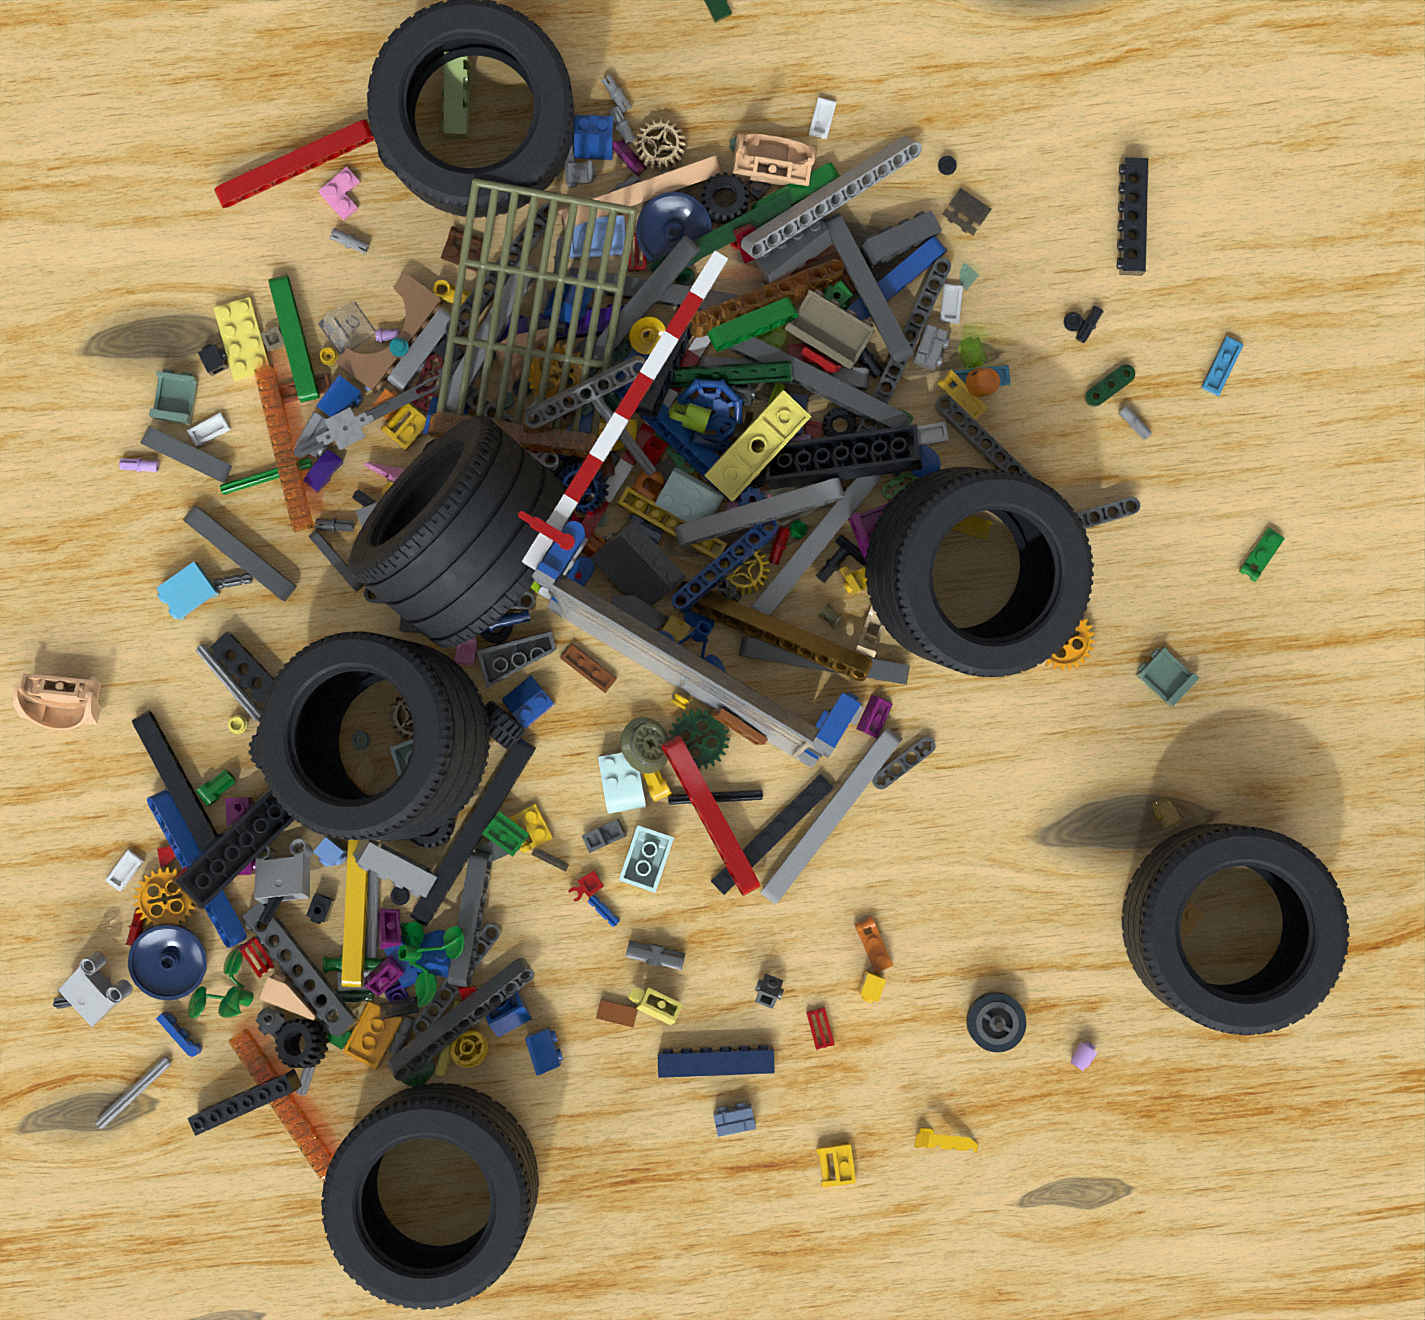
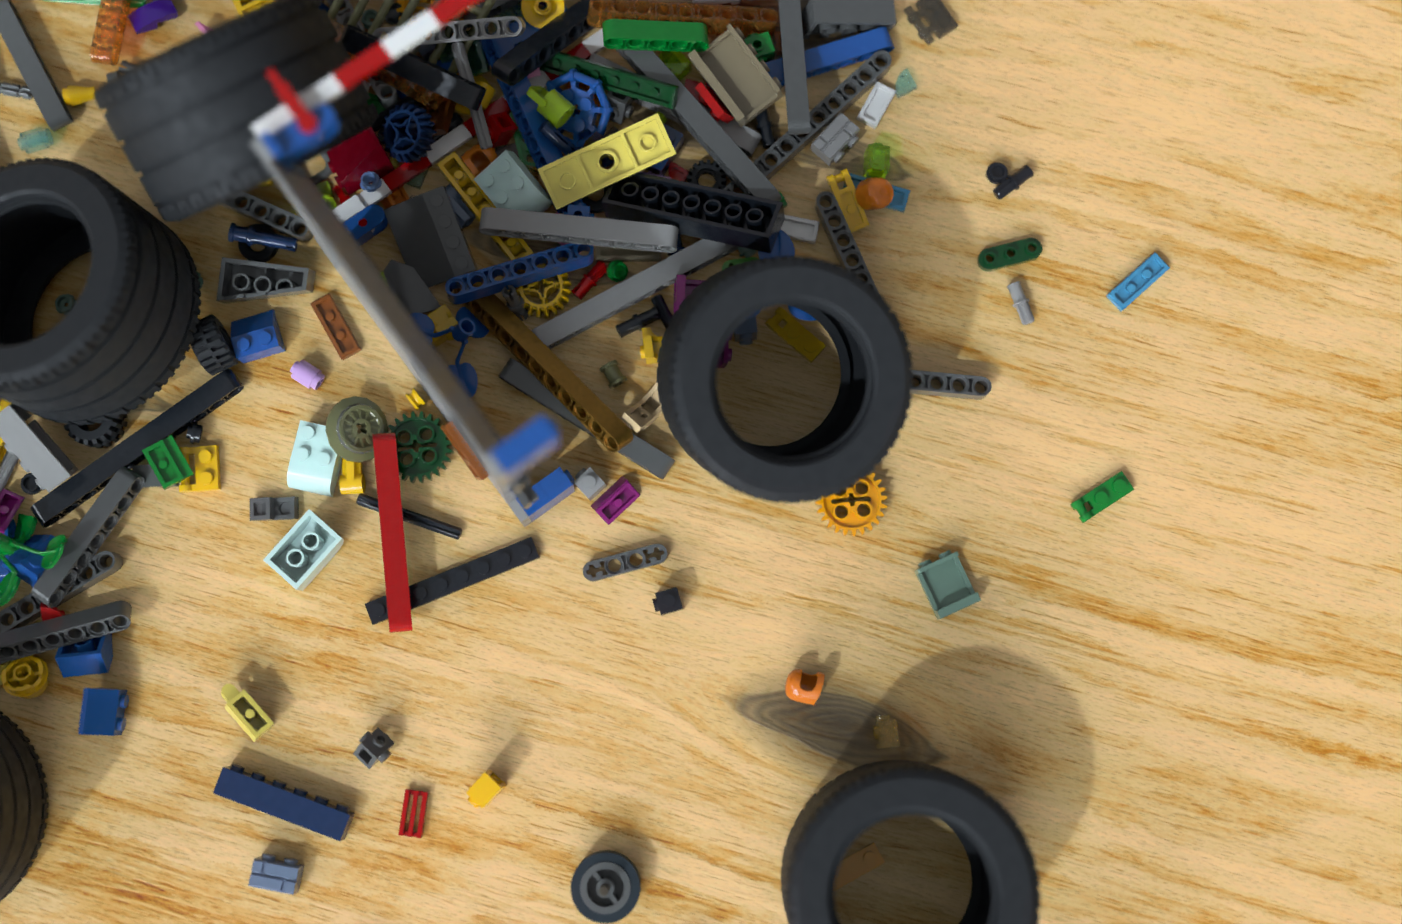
camera: 20 degrees right, 5 degrees down
bright pink bracket [454,637,477,666] -> none
clear smoke tile [531,848,570,872] -> none
red plate [568,870,604,902] -> none
blue axle [588,895,620,927] -> none
dark orange tile [596,999,638,1028] -> none
dark grey piece [626,940,686,970] -> none
light grey beam [760,727,903,905] -> none
orange plate [854,916,893,973] -> none
black brick [1116,157,1148,276] -> none
none -> clear light blue brick [17,127,54,154]
none -> yellow cone [62,85,96,107]
none -> black plate [186,422,203,444]
none -> lavender brick [290,359,325,390]
none -> black beam [339,24,486,111]
none -> black brick [652,587,683,616]
none -> orange helmet [785,669,825,705]

